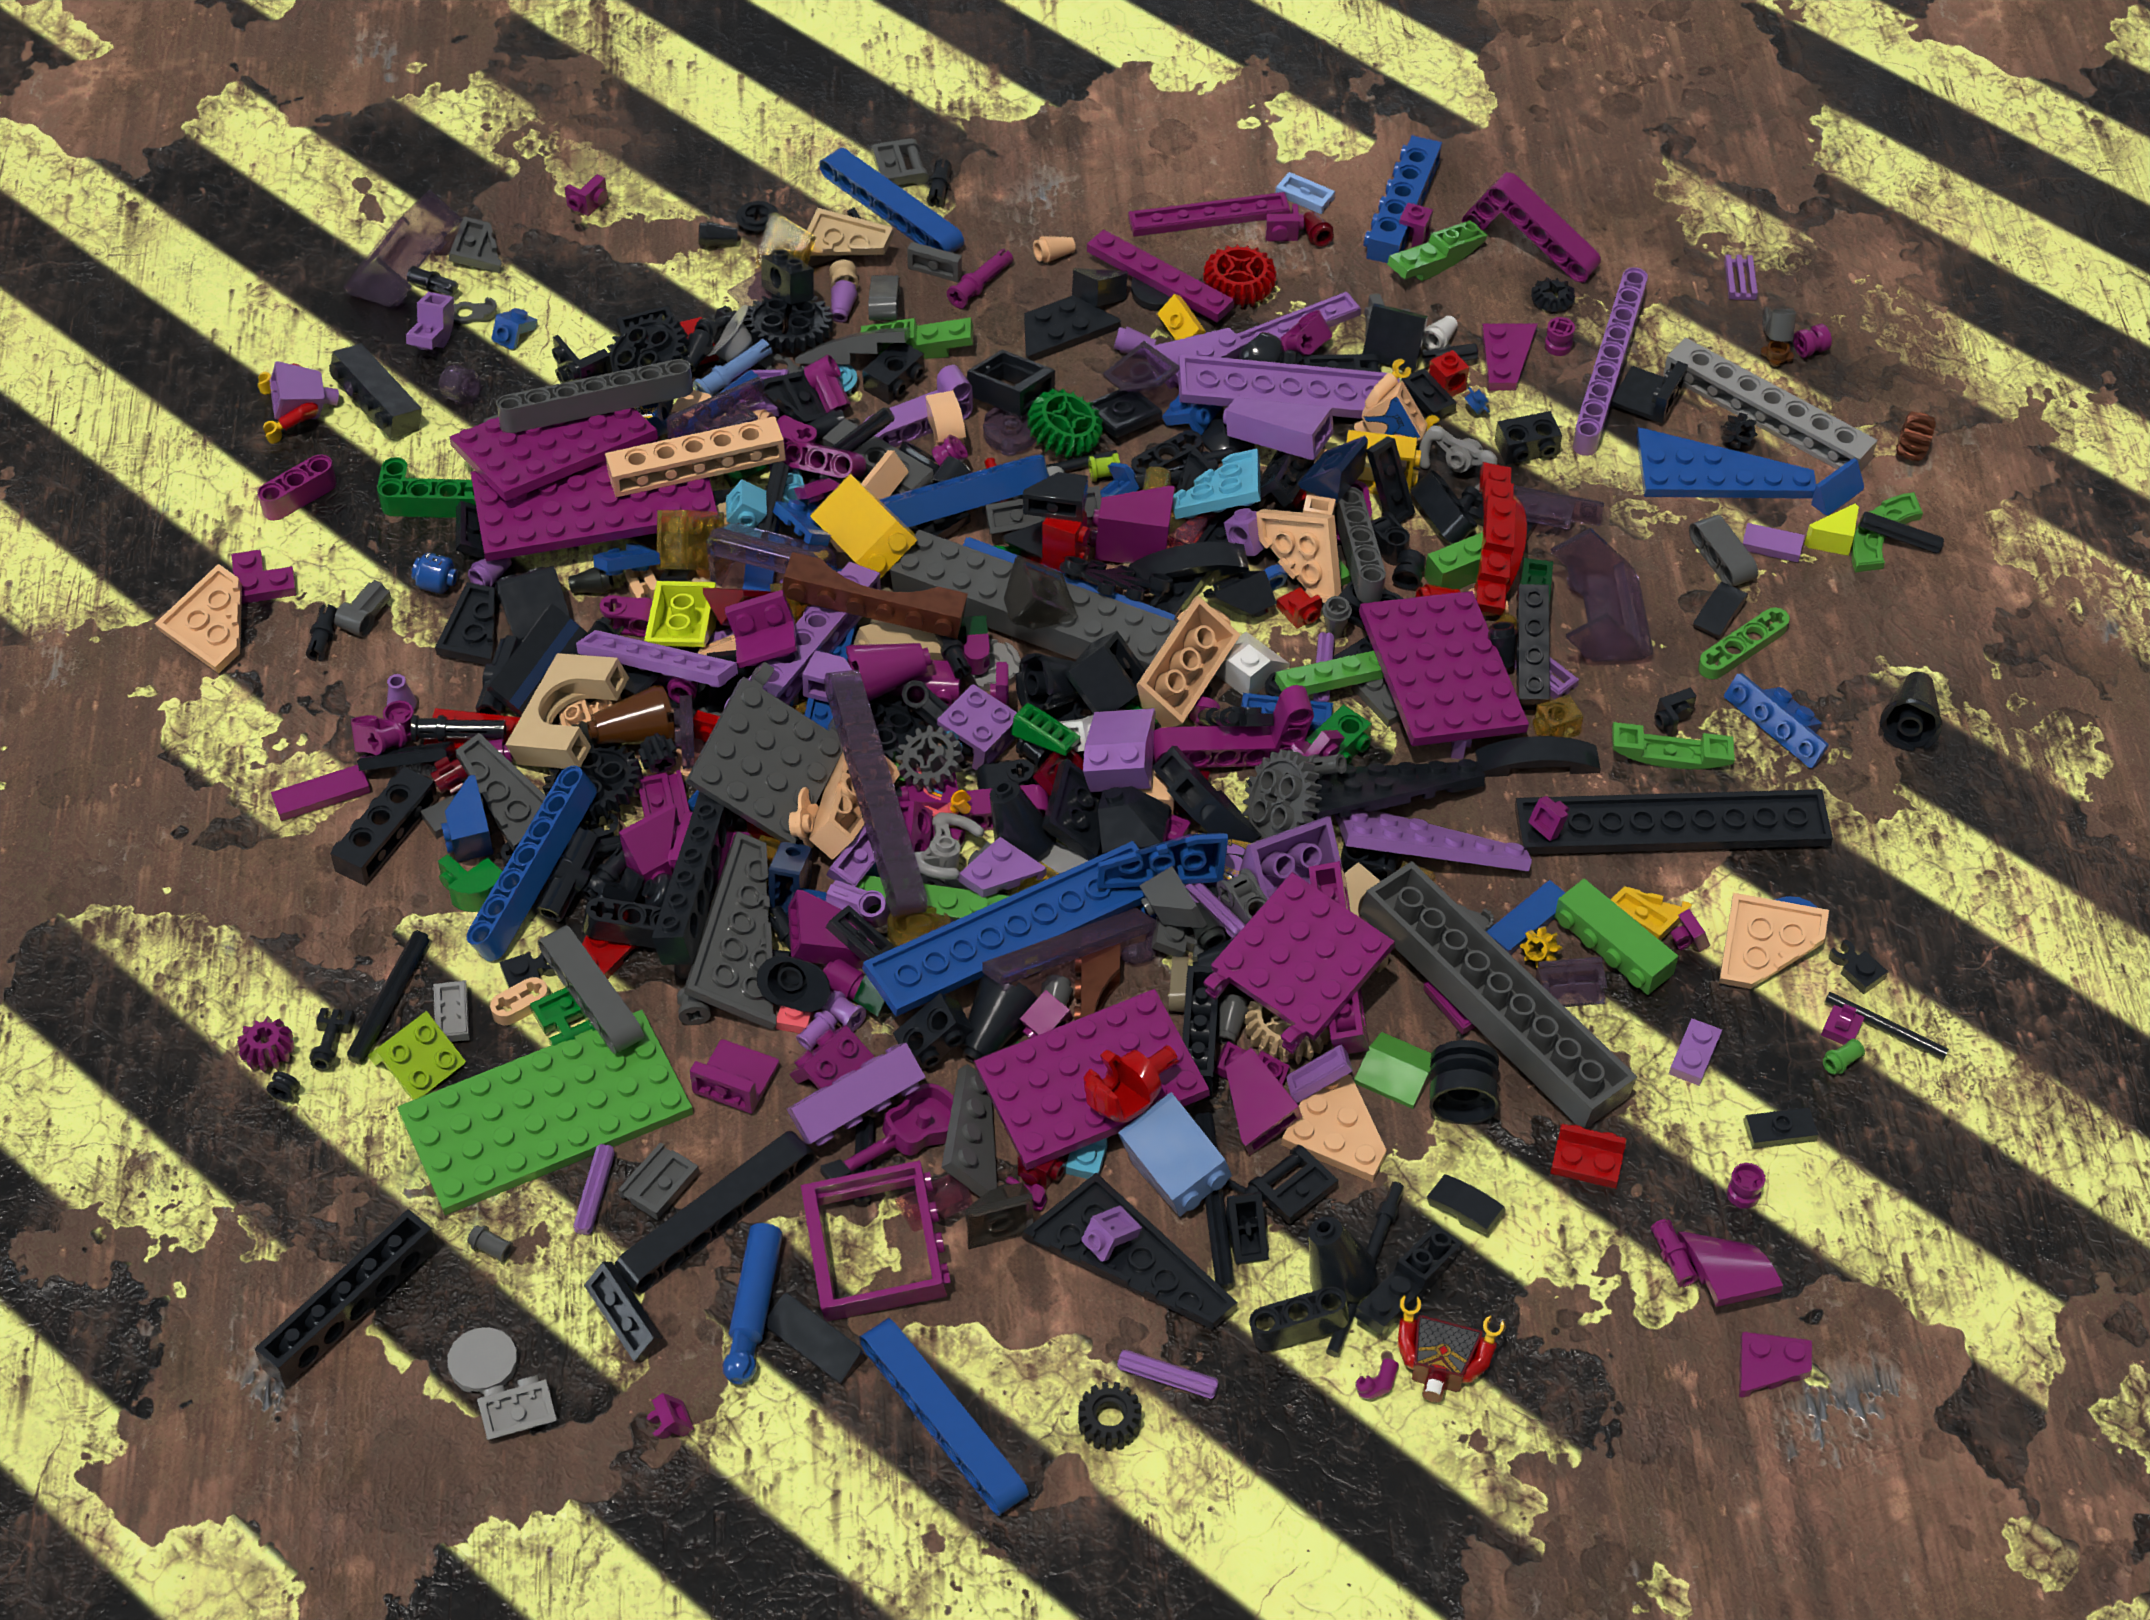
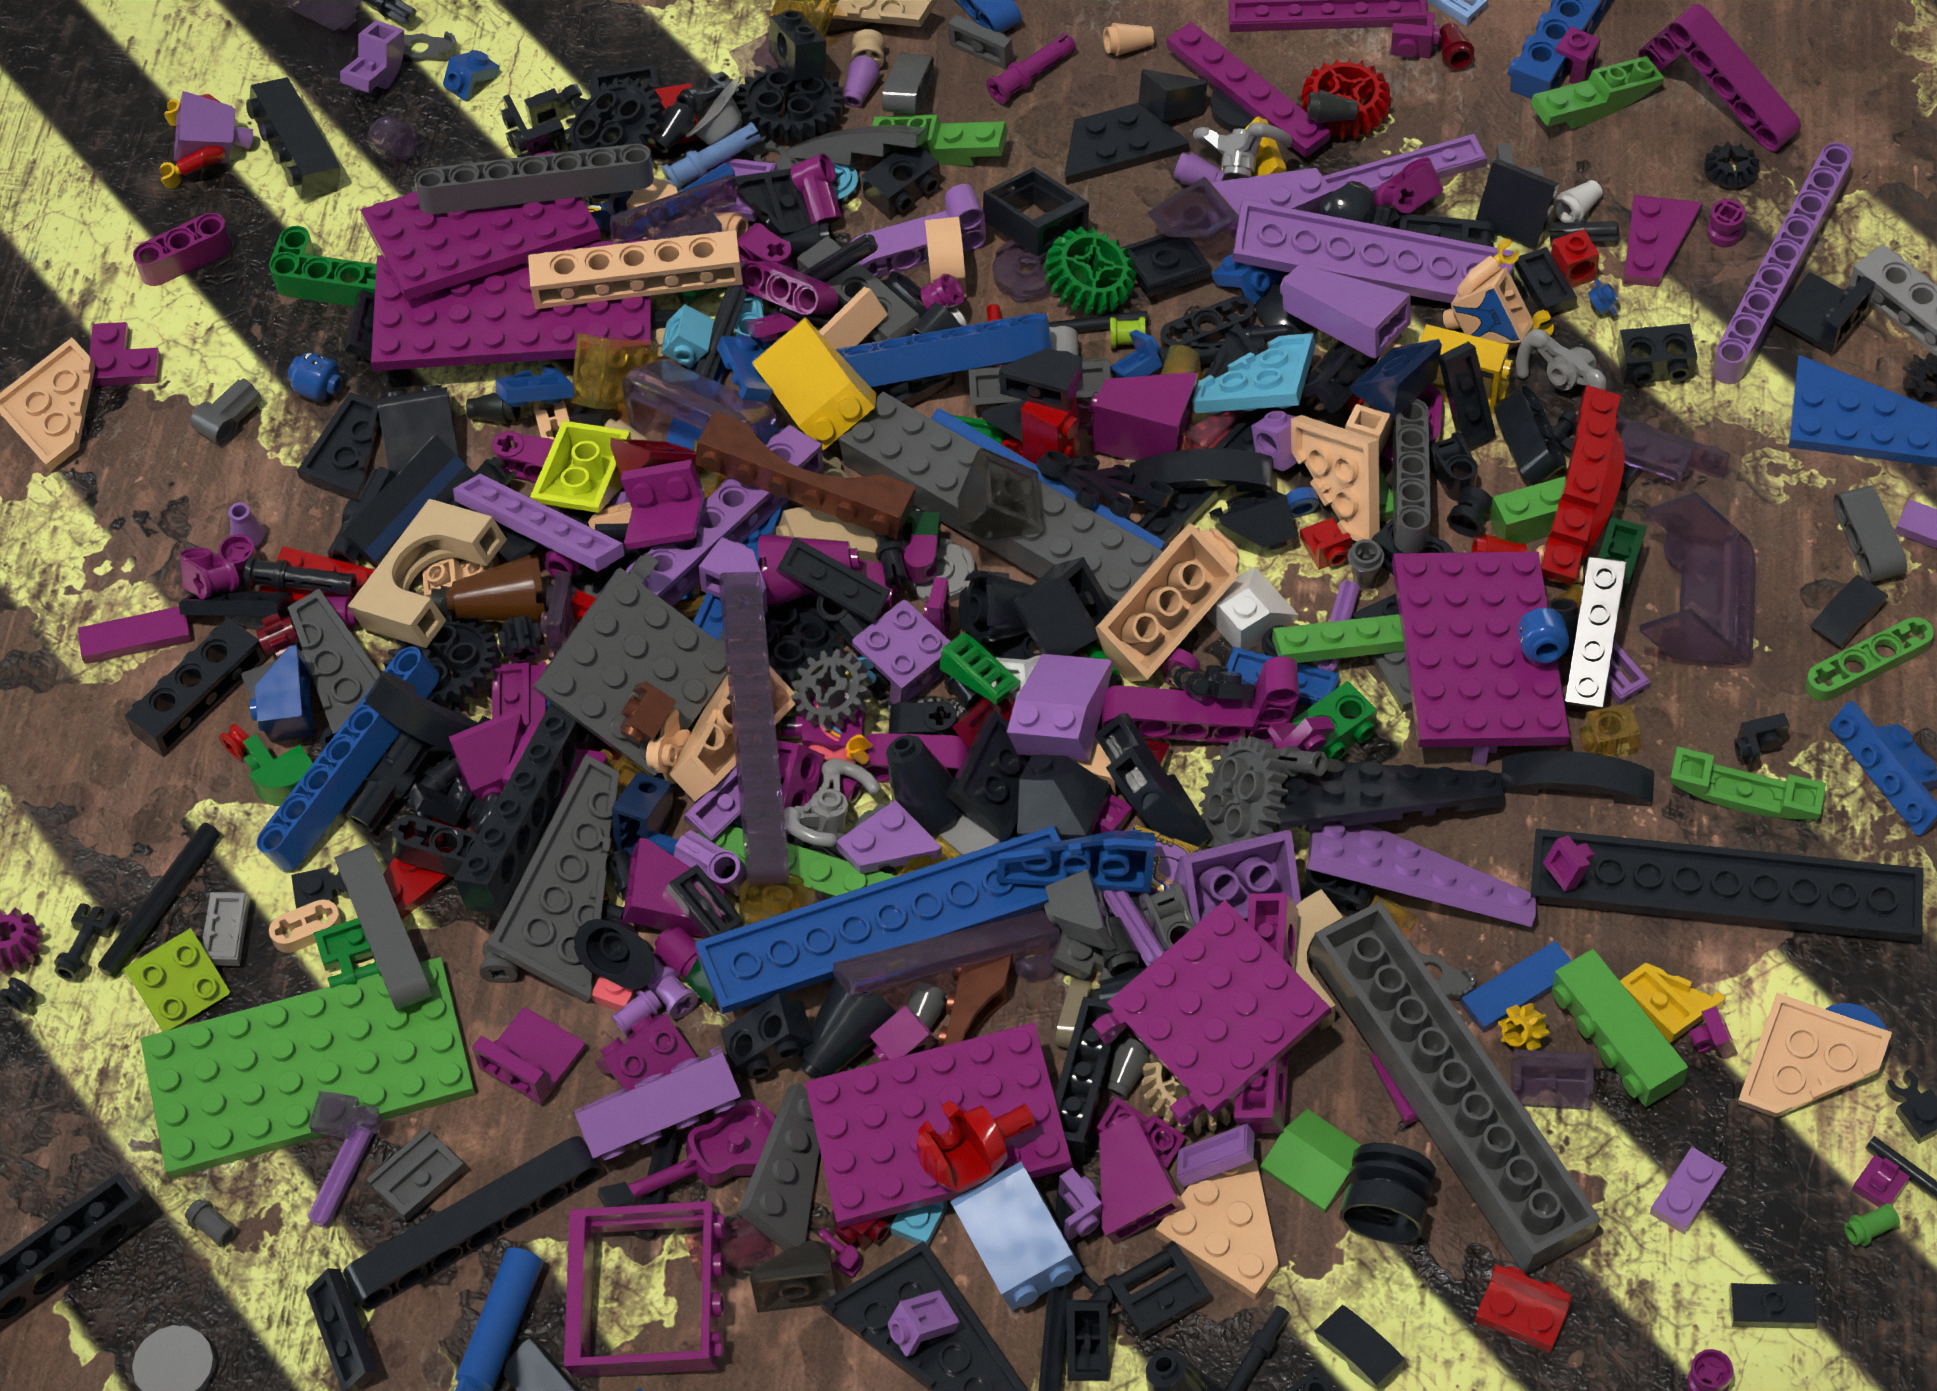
camera: 15 degrees right, 5 degrees up
black pin [306,604,337,661] -> none
medium lavender cone [468,558,512,587] -> none
none -> red bush [219,724,249,761]
none -> clear purple plate [309,1090,383,1139]
none -> black slope [365,671,491,753]
none -> black plate [524,84,583,128]
none -> copper brick [620,681,676,743]
none -> black tile [776,537,891,624]
none -> medium lavender bracket [1058,1167,1102,1241]
none -> light grey piece [1193,123,1293,179]
none -> pearl dark grey cone [1307,89,1358,123]
none -> blue head [1517,608,1569,663]

